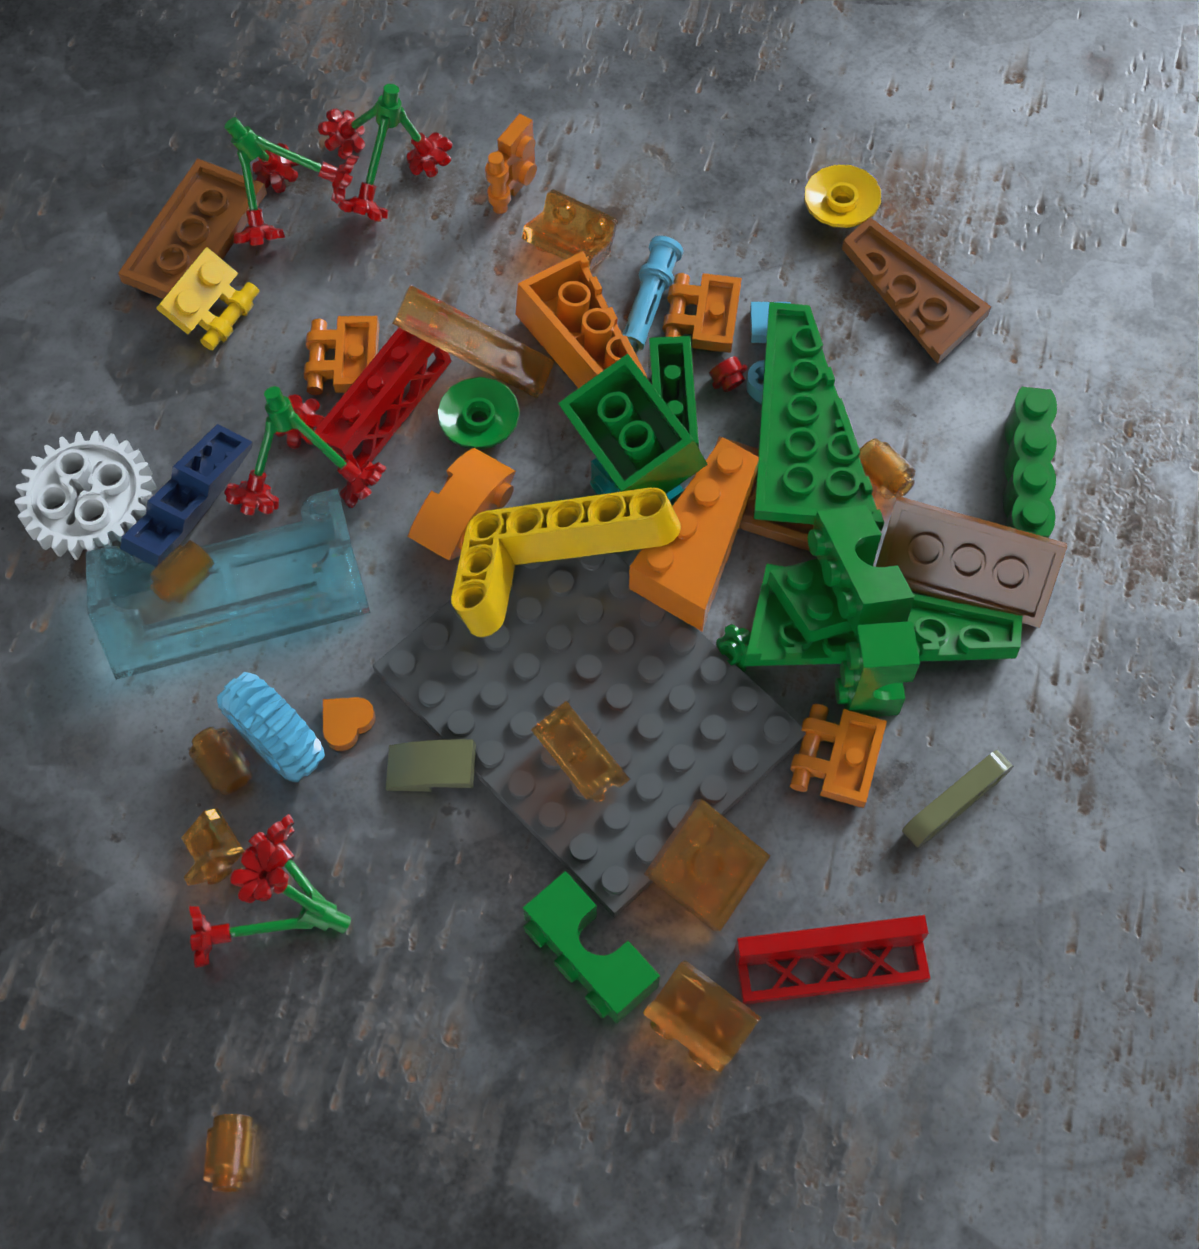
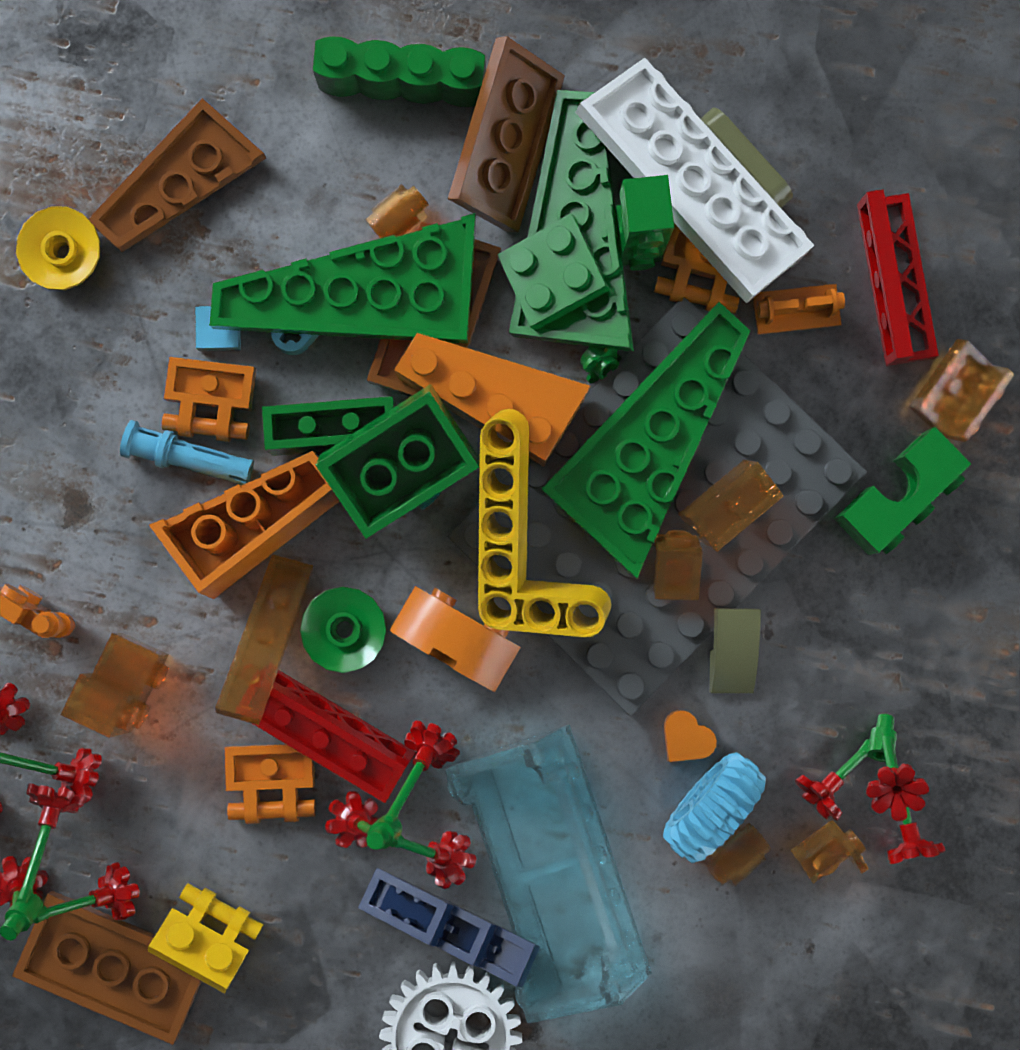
camera: 95 degrees left, 20 degrees up
clear orange brick [149,540,215,604] -> none
clear orange bracket [521,189,618,270] -> none
clear orange plate [644,799,770,931] -> none
red plate [709,356,748,392] -> none
green arch [808,505,915,634] -> none
none -> clear orange brick [60,633,169,738]
none -> green wing [541,302,750,579]
none -> white bracket [575,58,815,303]
none -> clear orange bracket [653,530,703,600]
none -> orange hinge [753,284,845,335]

